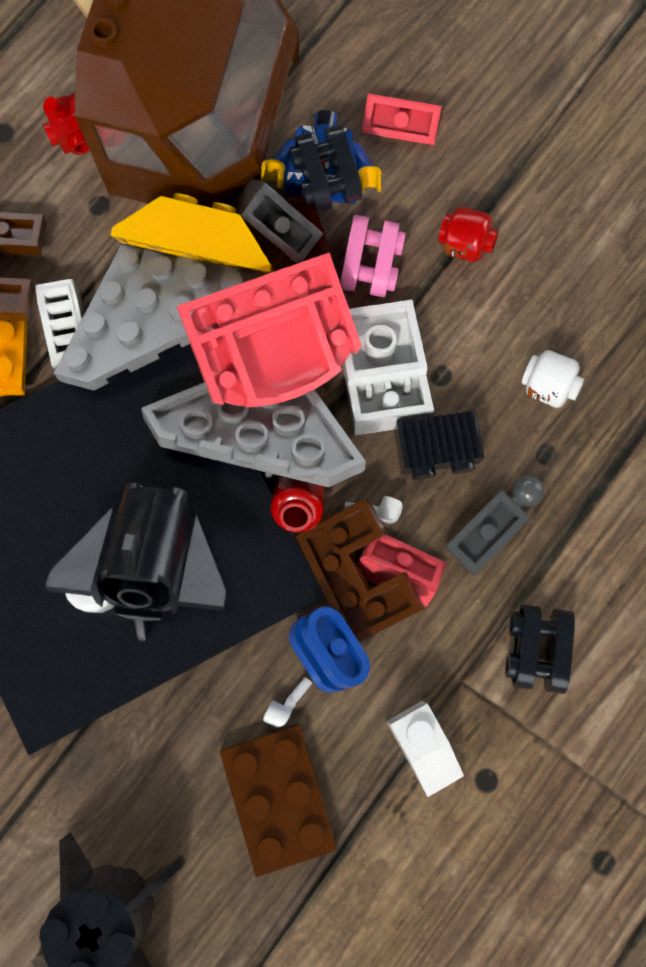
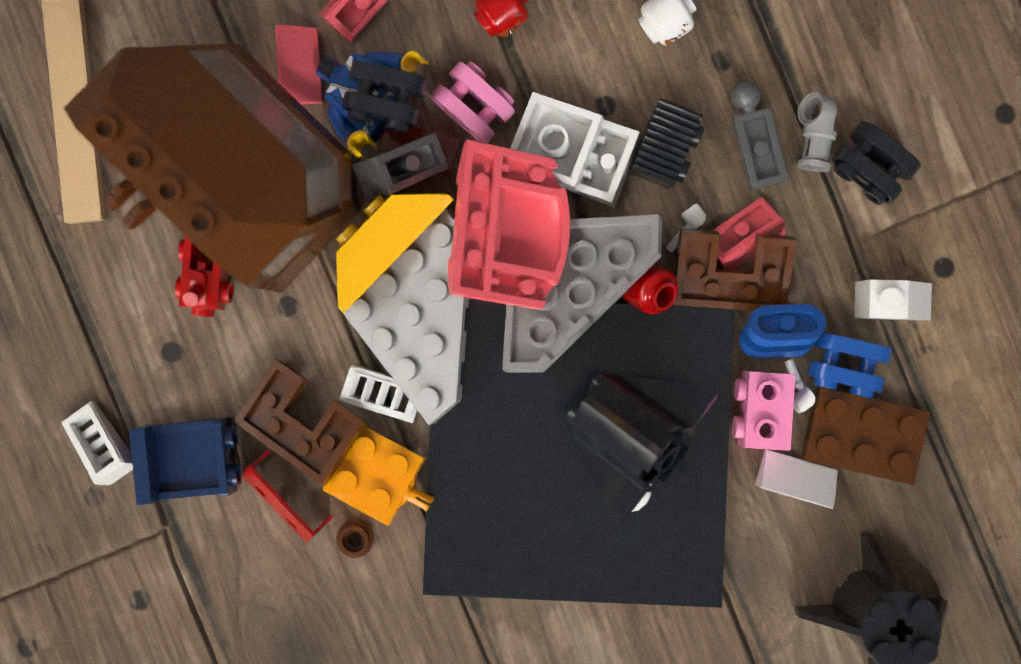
camera: 55 degrees left, 10 degrees up
none -> coral slope [275,25,323,105]
none -> bright pink brick [732,370,796,451]
none -> white slope [755,449,838,509]
none -> light grey connector [797,92,837,172]
none -> blue brick [807,332,892,398]

